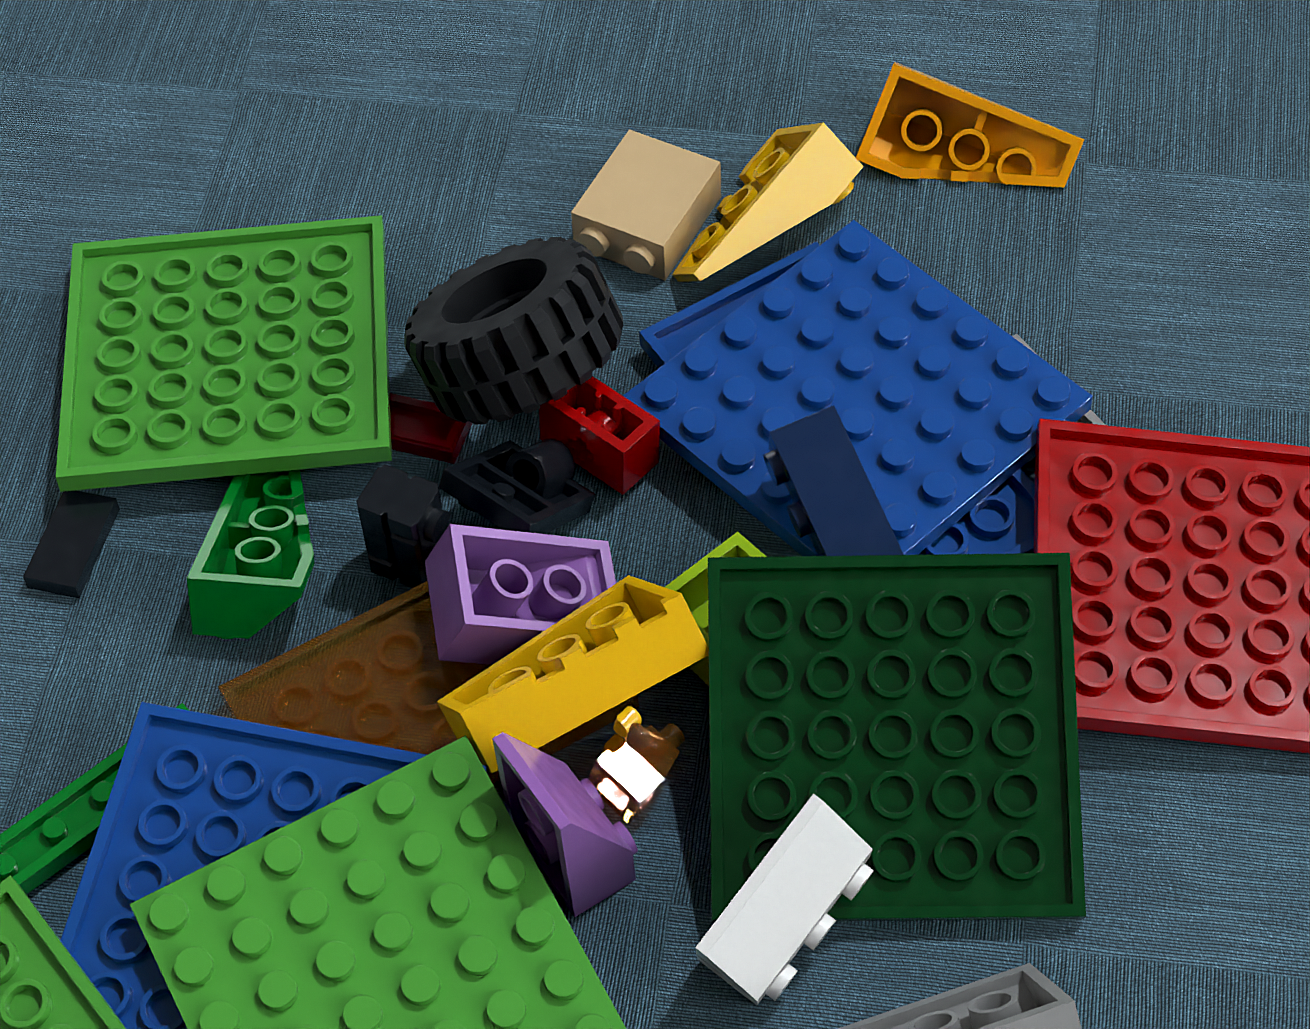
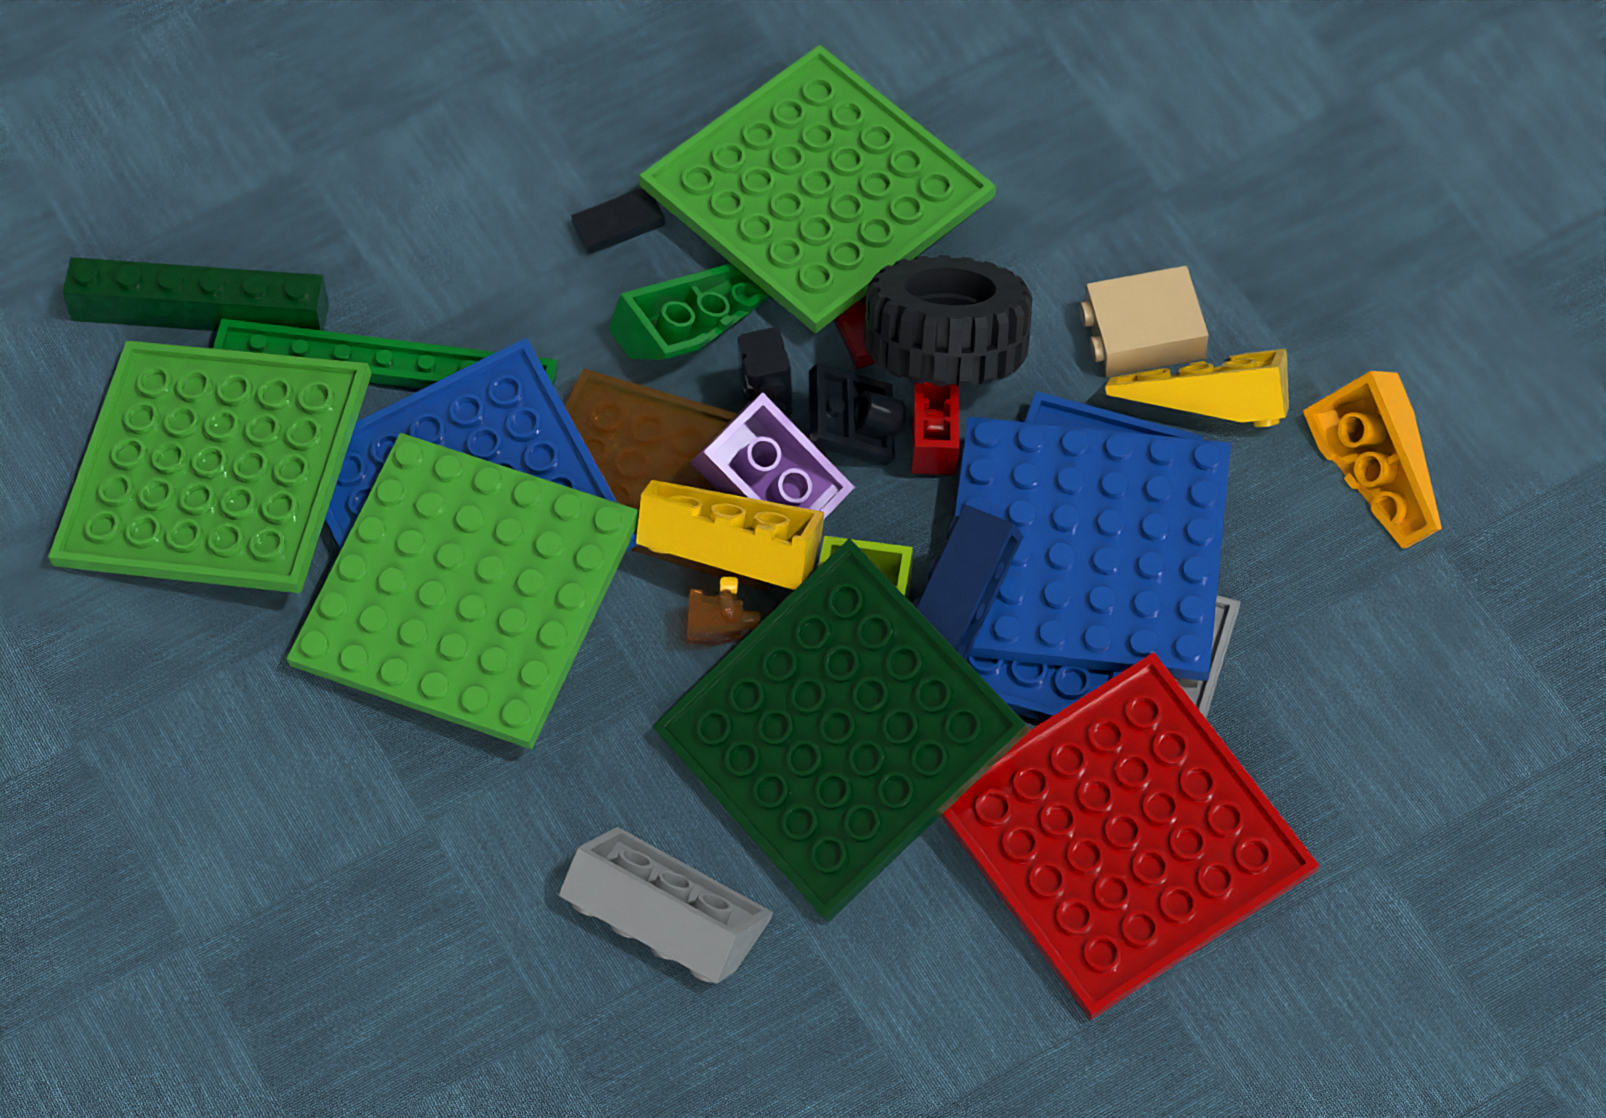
camera: 50 degrees right, 5 degrees up
medium lavender slope [492,732,638,917] -> none
white slope [695,794,874,1005] -> none

